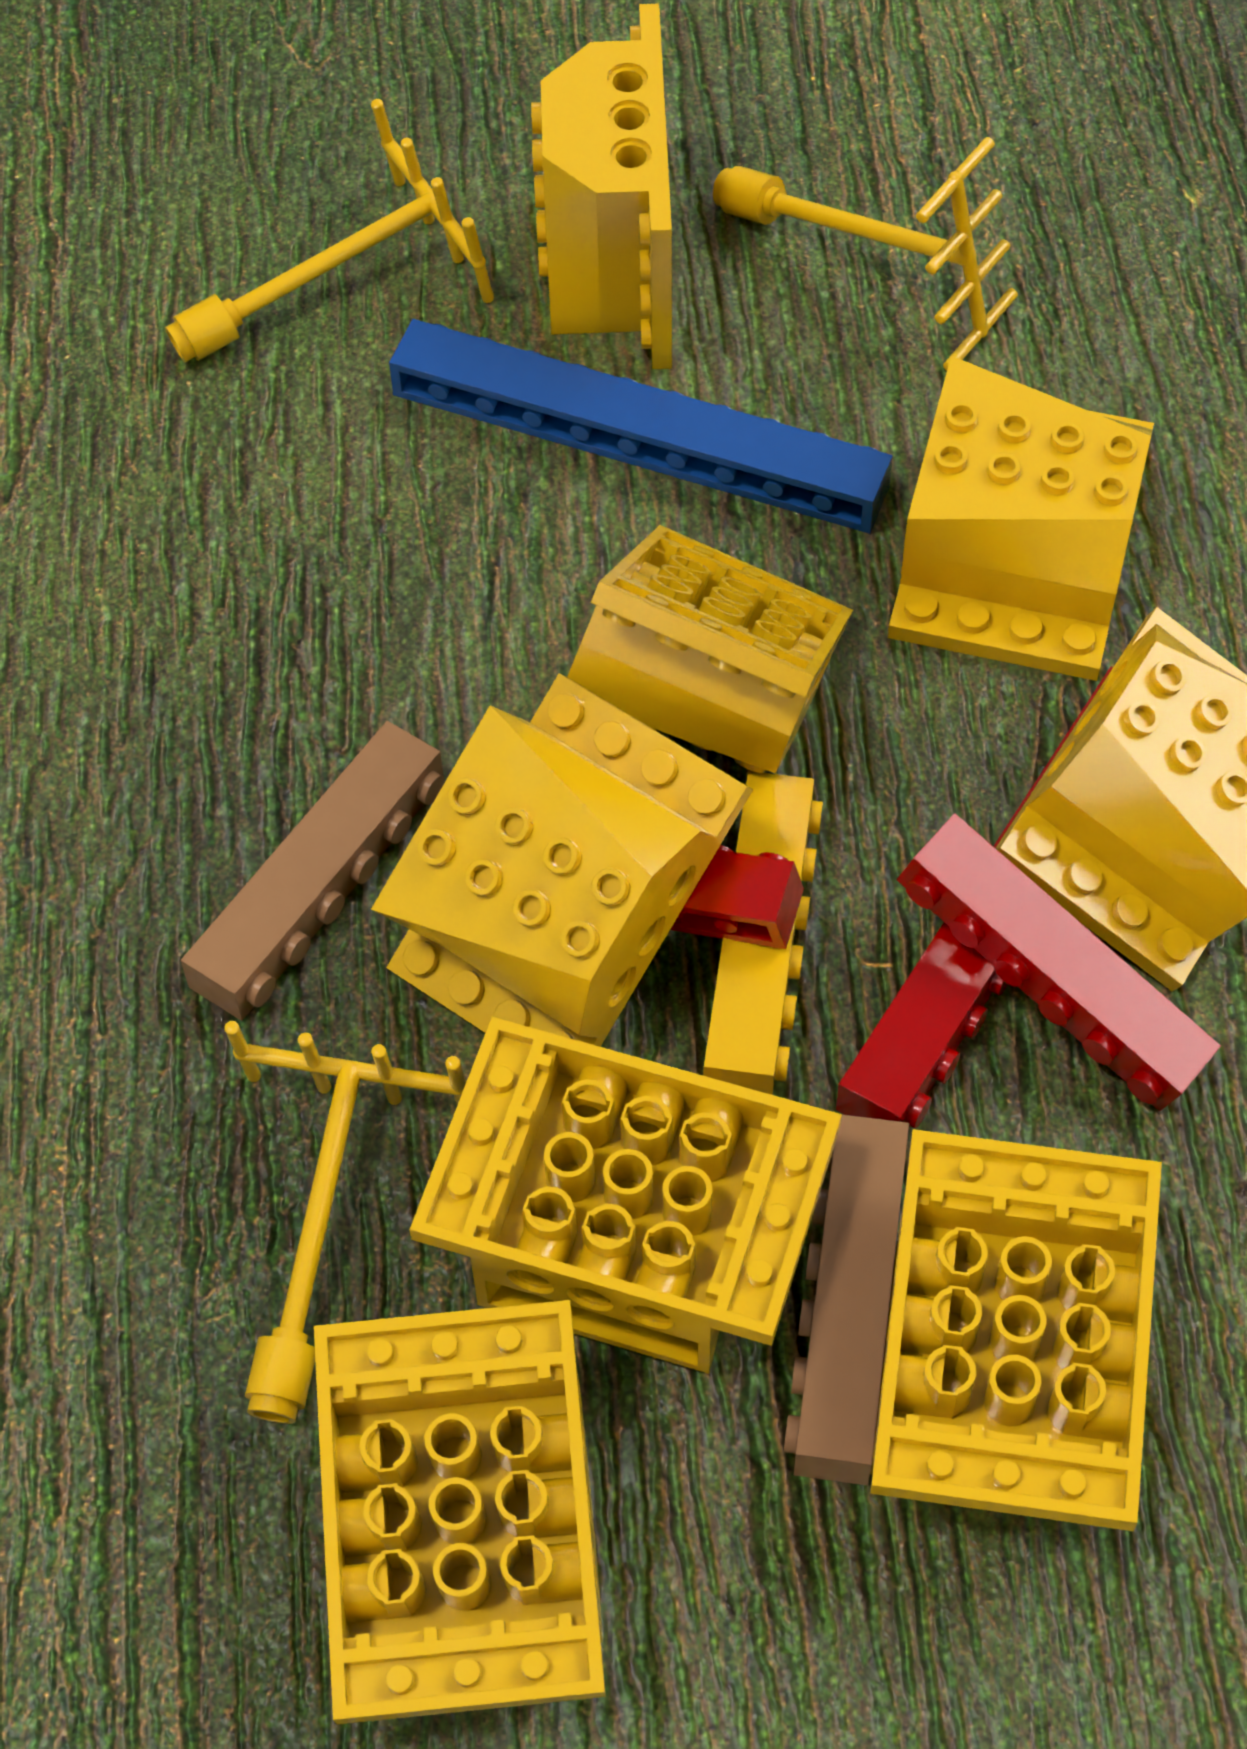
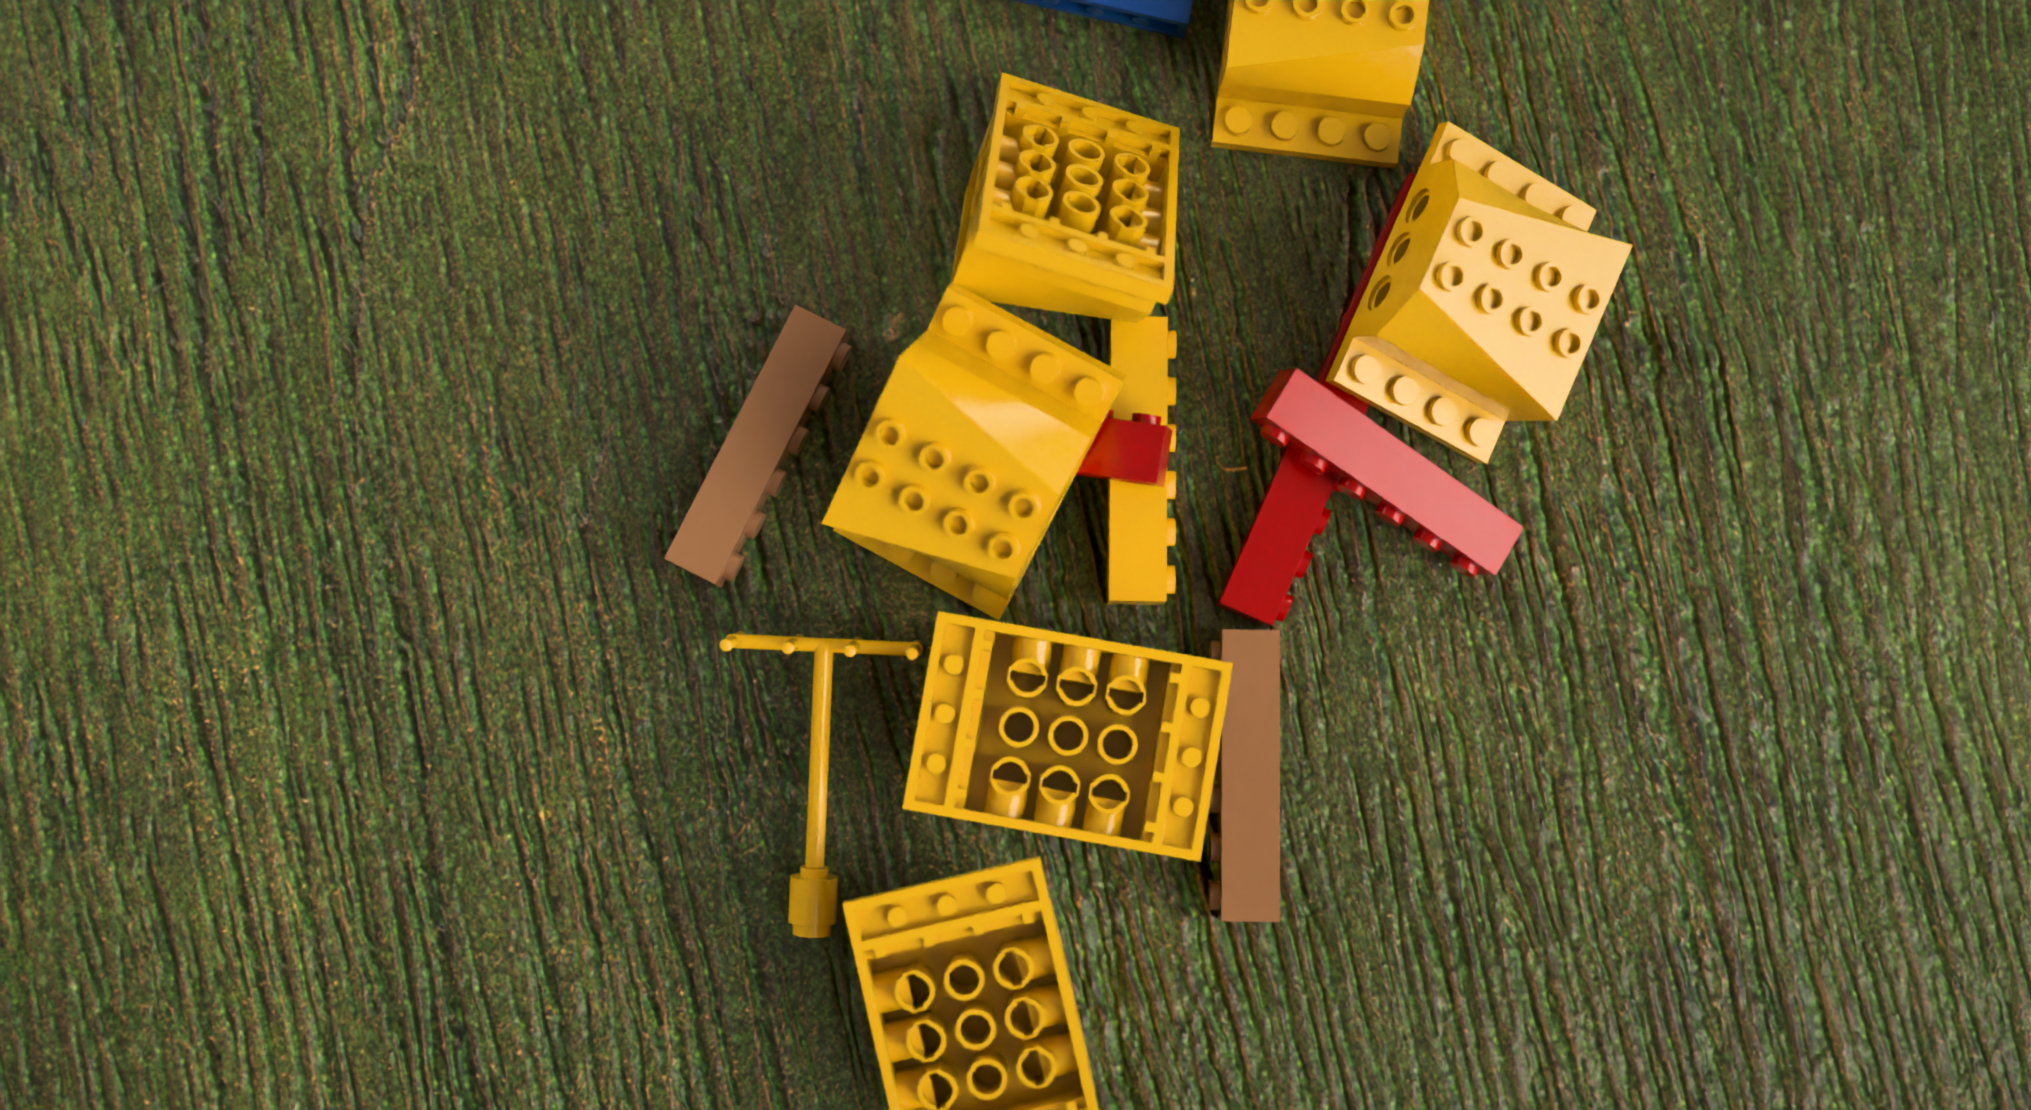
camera: 10 degrees left, 25 degrees up
yellow wedge [870,1129,1162,1531] -> none

